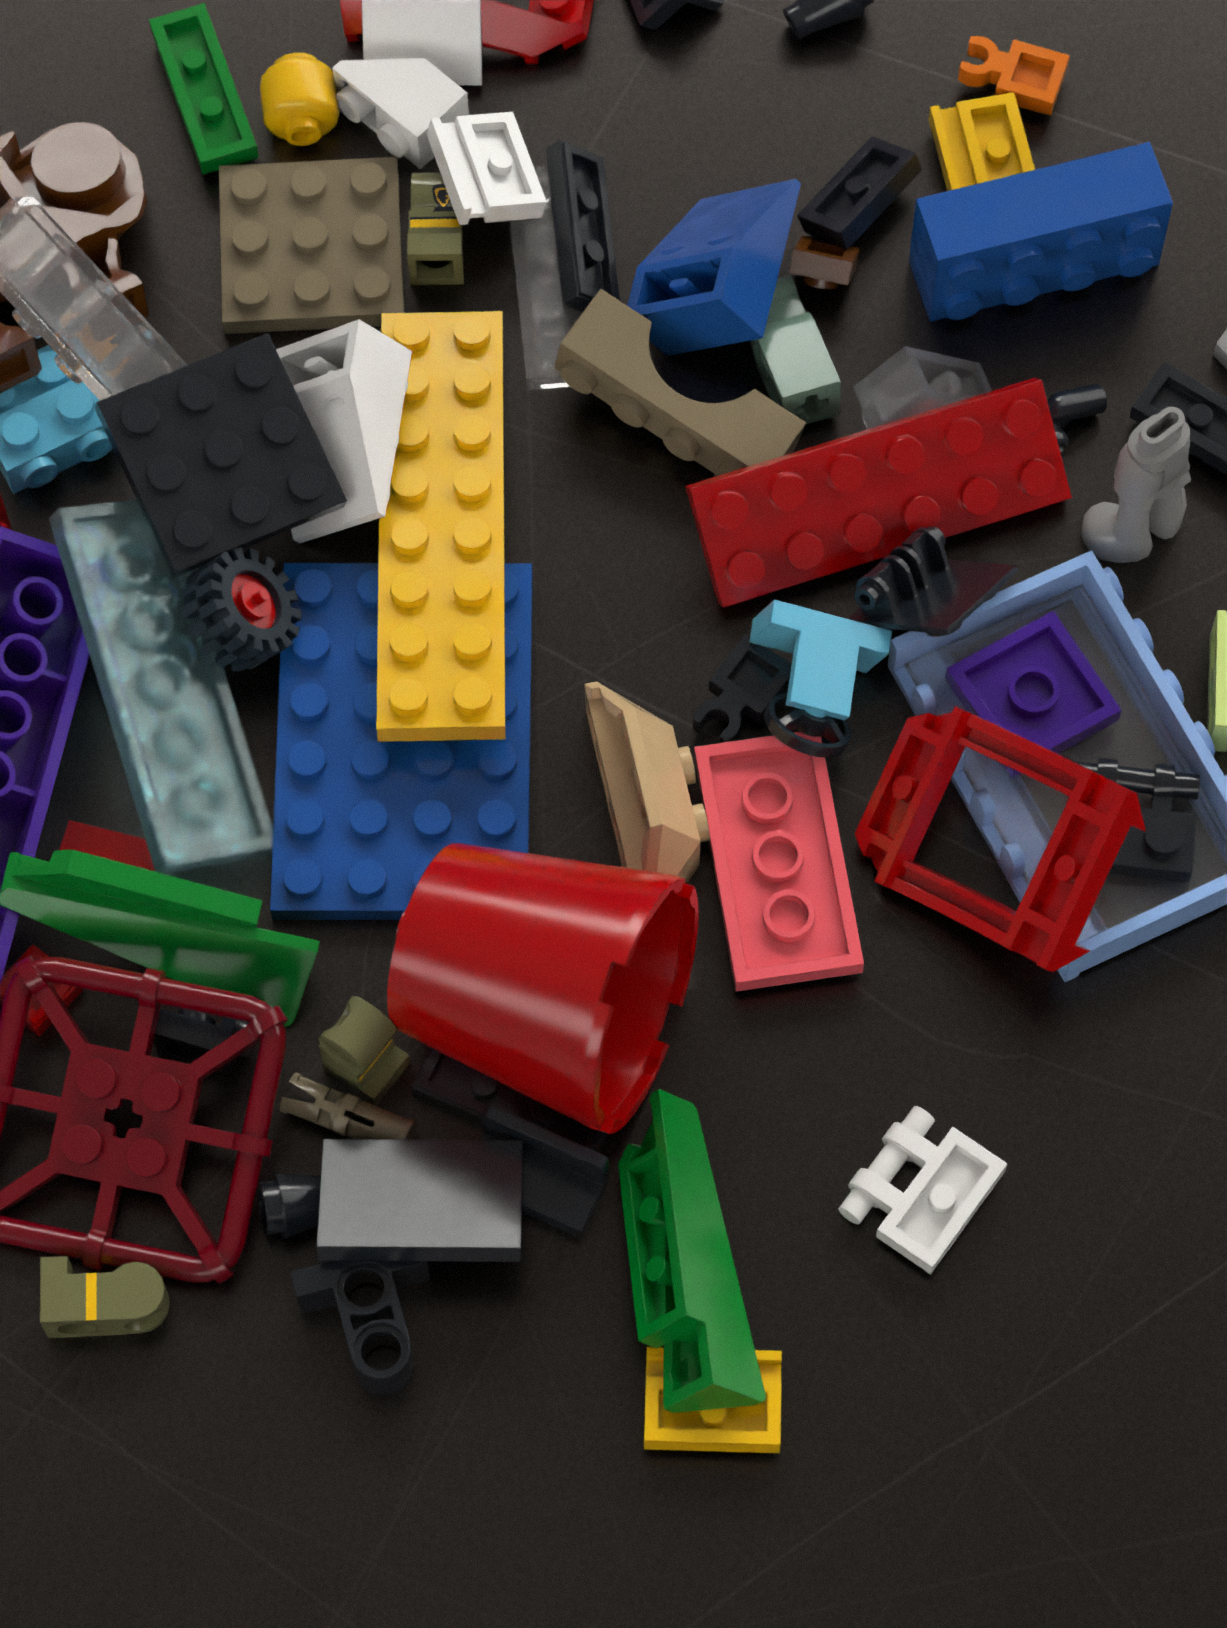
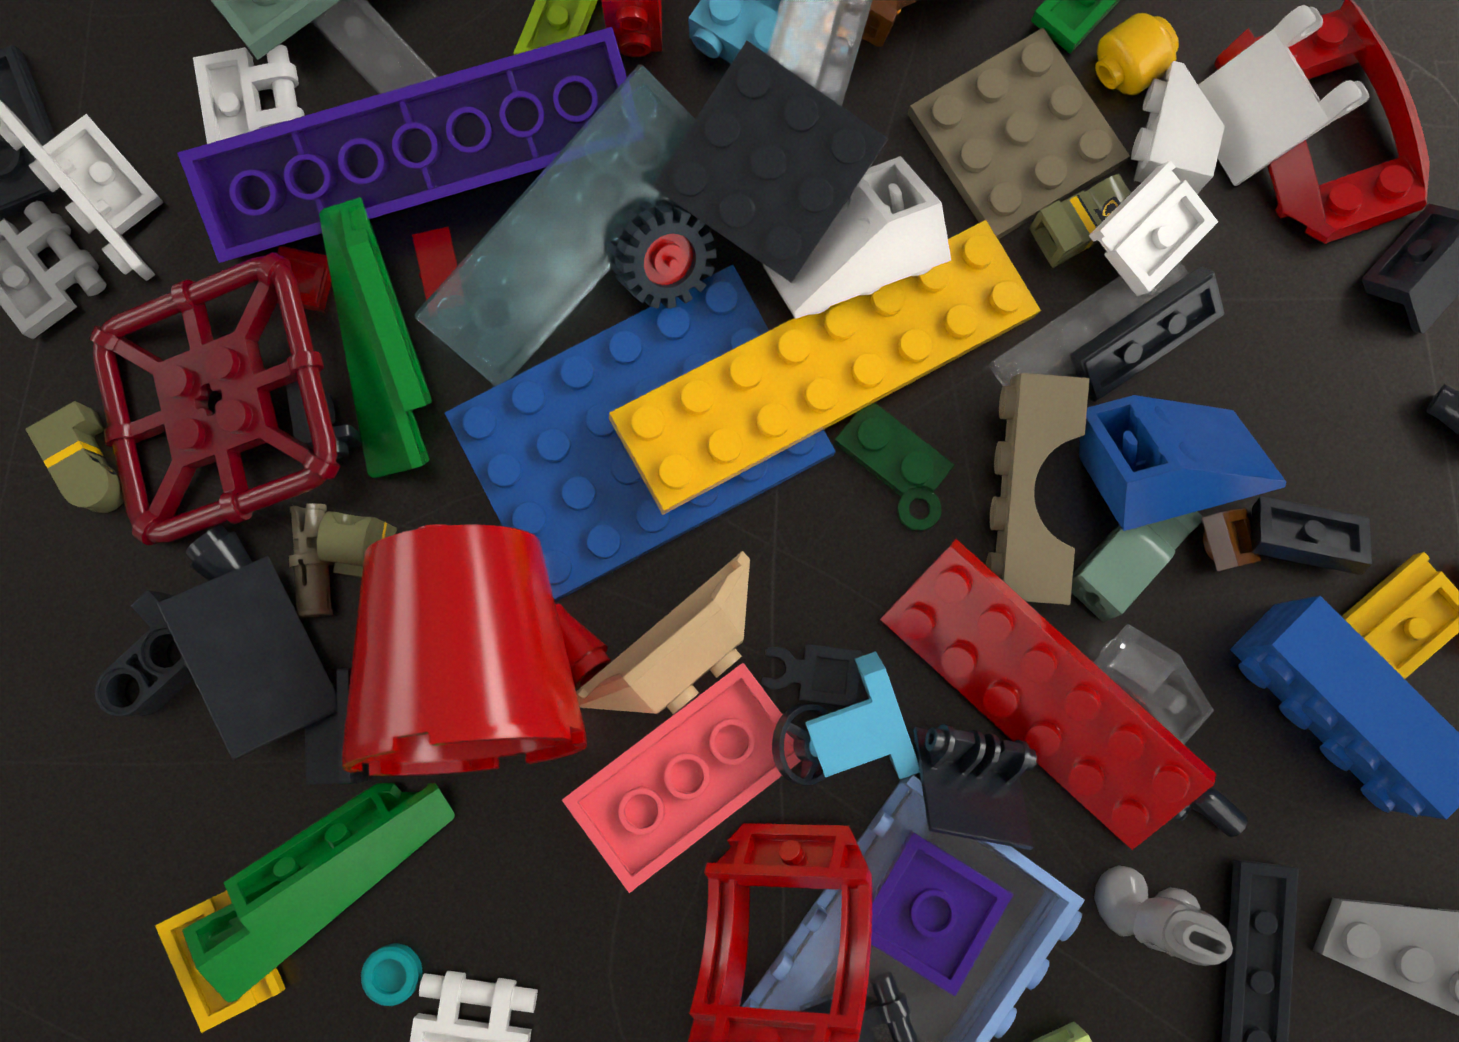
camera: 60 degrees right, 15 degrees up
none -> teal tile [361,943,423,1006]
none -> dark green hinge [833,402,954,532]

